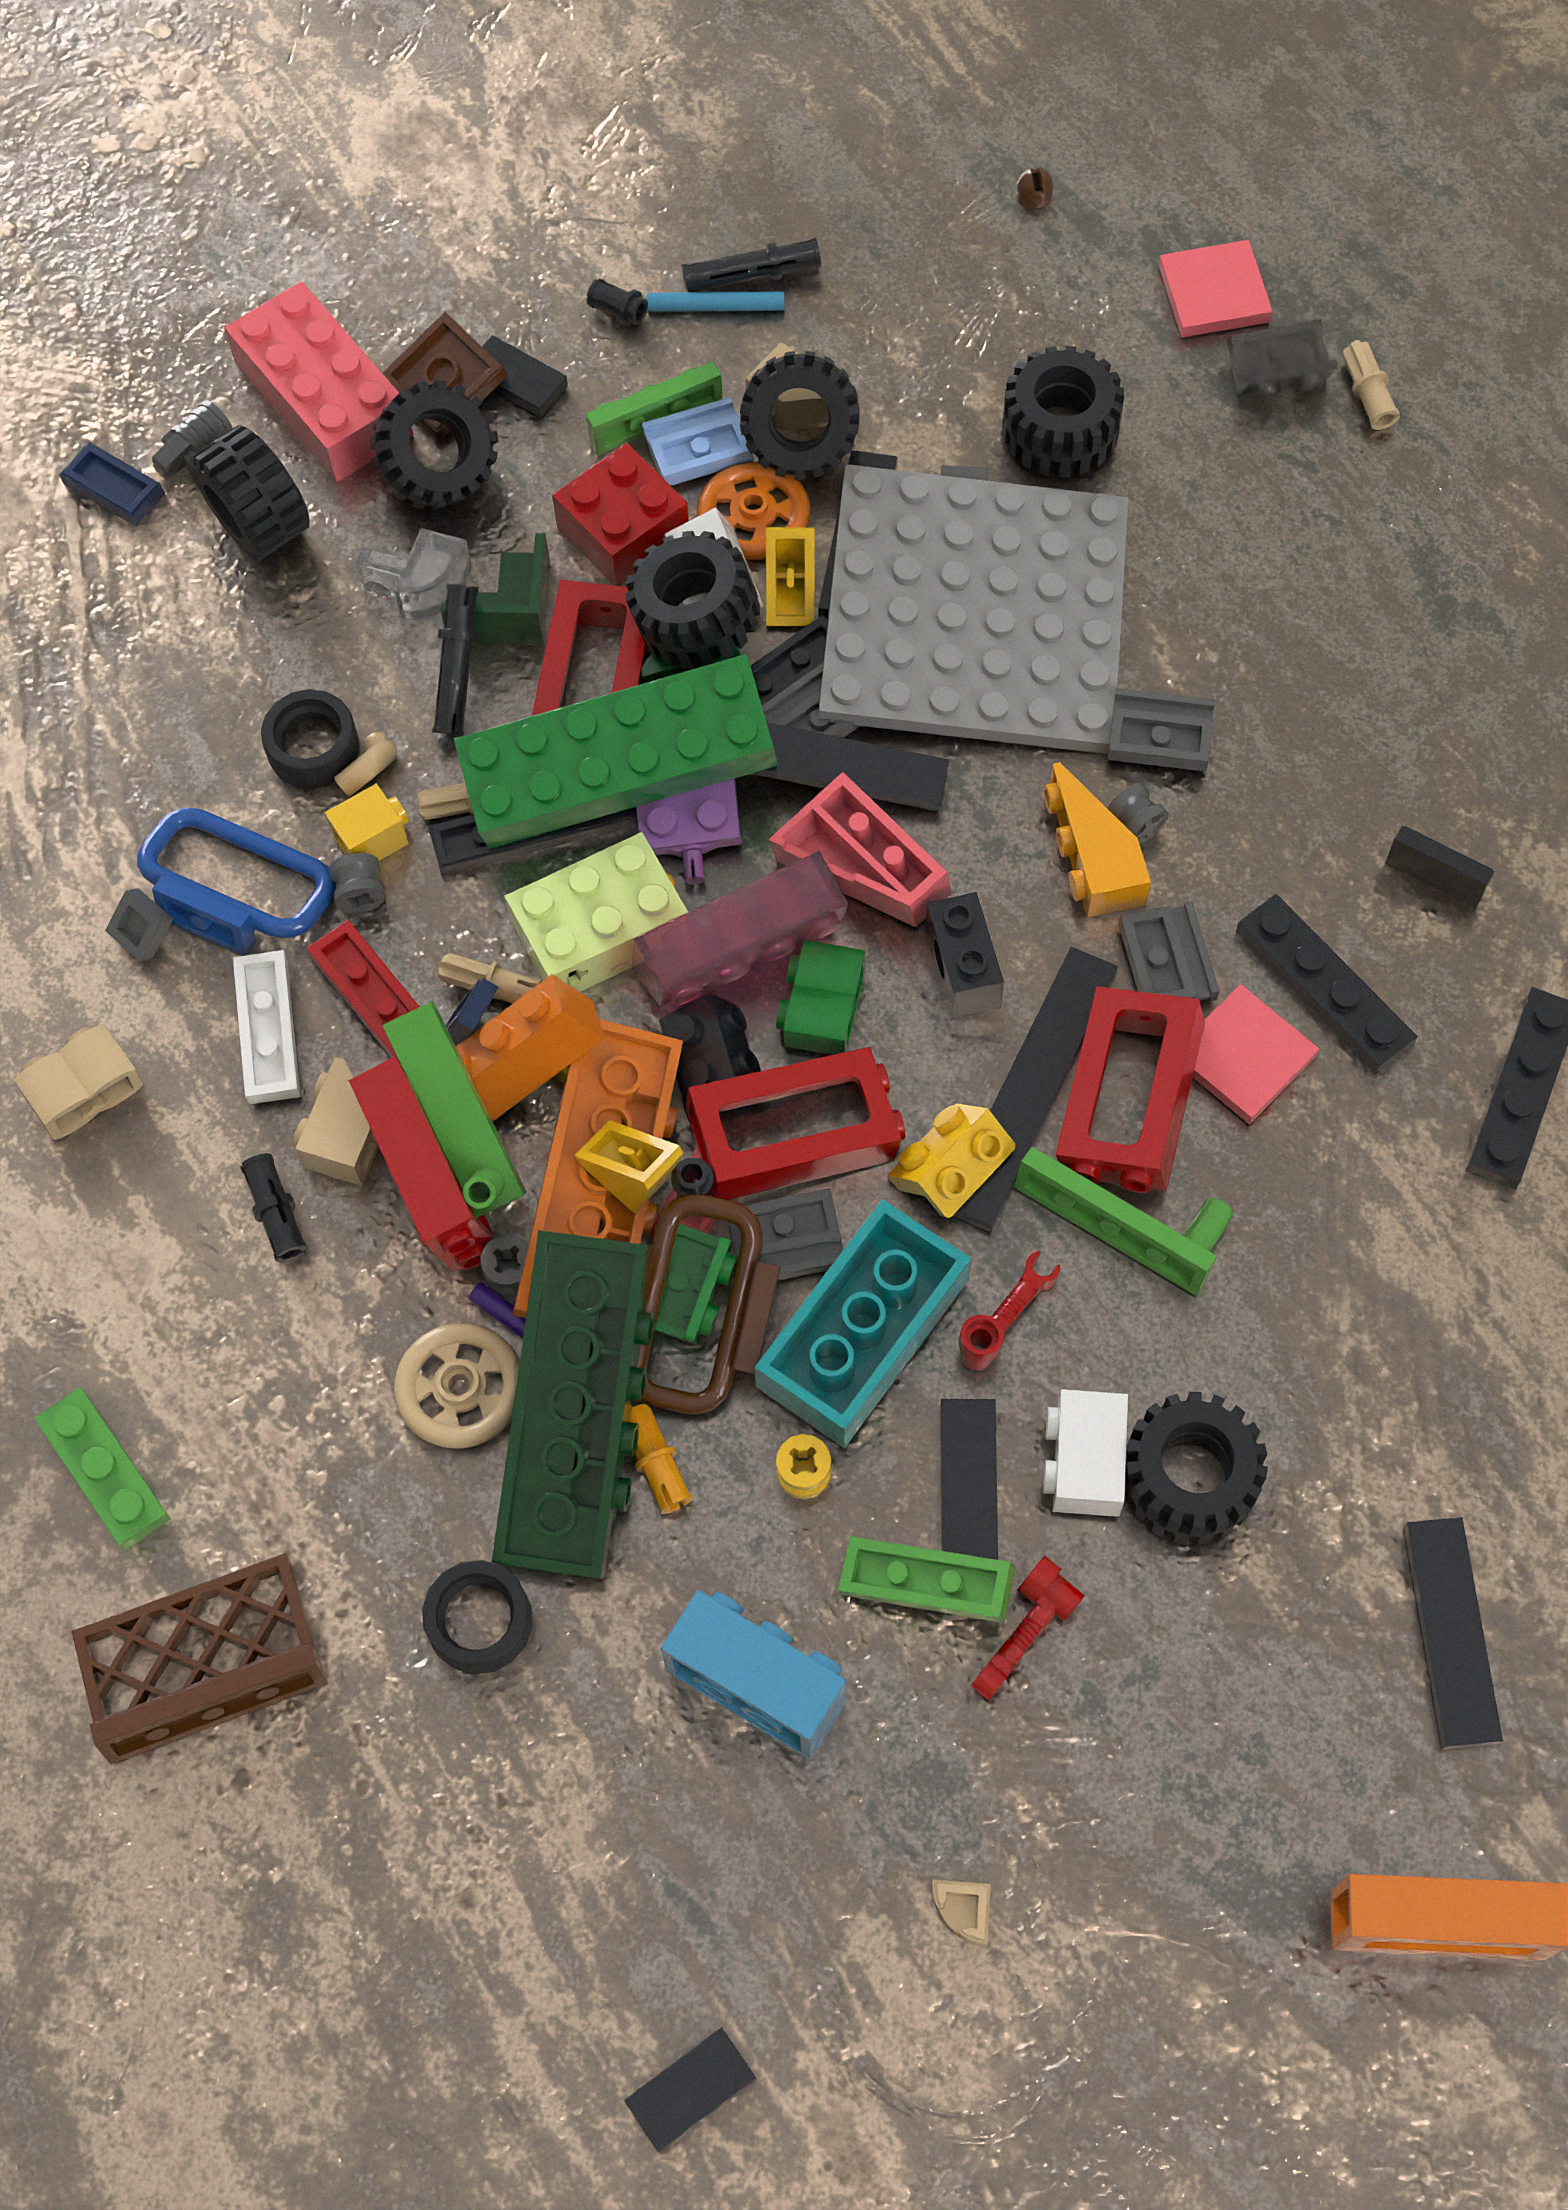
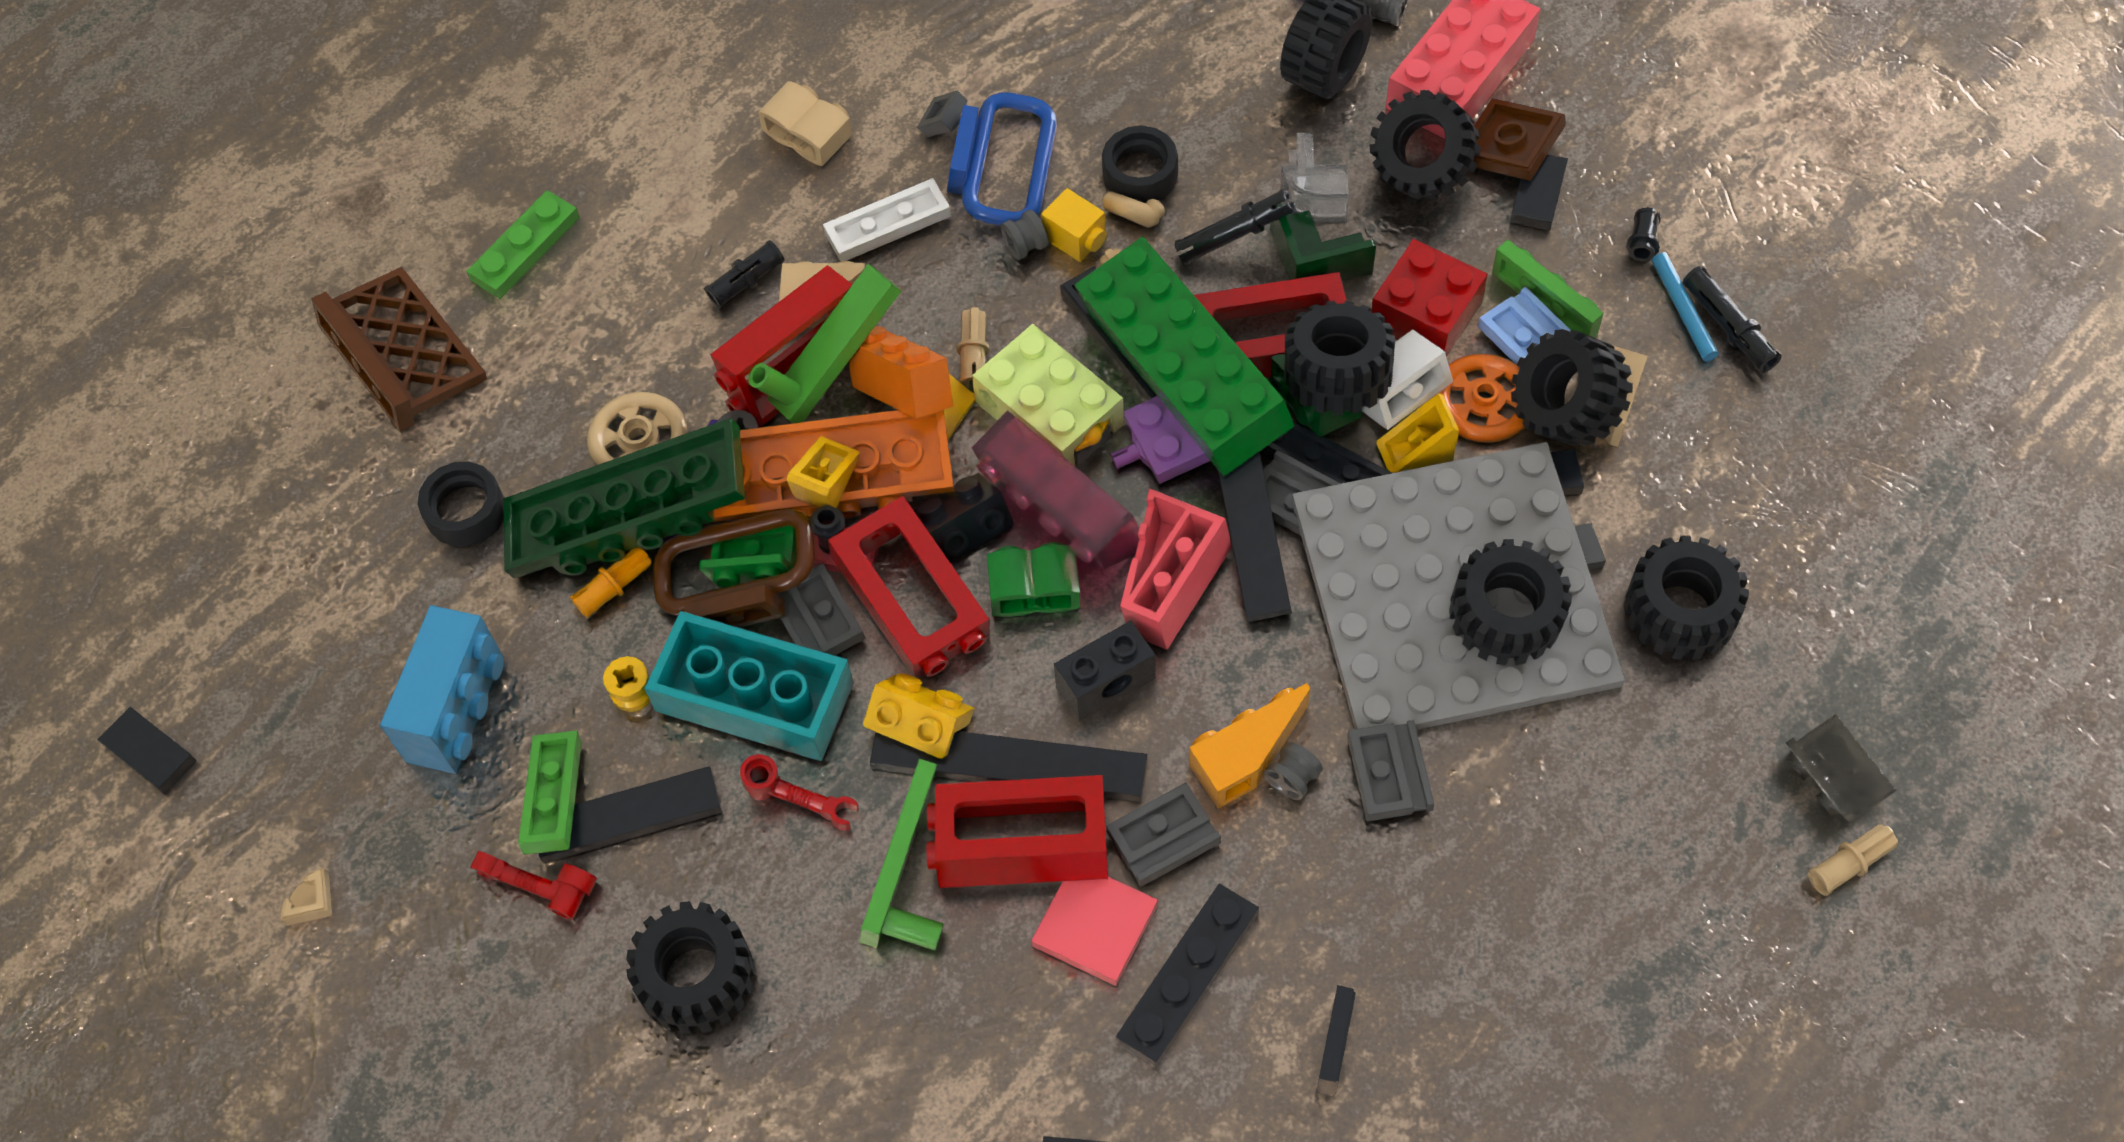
camera: 75 degrees right, 5 degrees down
red plate [307,920,420,1058] -> none
dark blue tile [446,978,499,1046] -> none
reddish brown hinge [1016,167,1053,209] -> none
white brick [1043,1389,1128,1517] -> none
coral tile [1158,240,1273,338] -> none
none -> black tyre [1449,539,1572,665]

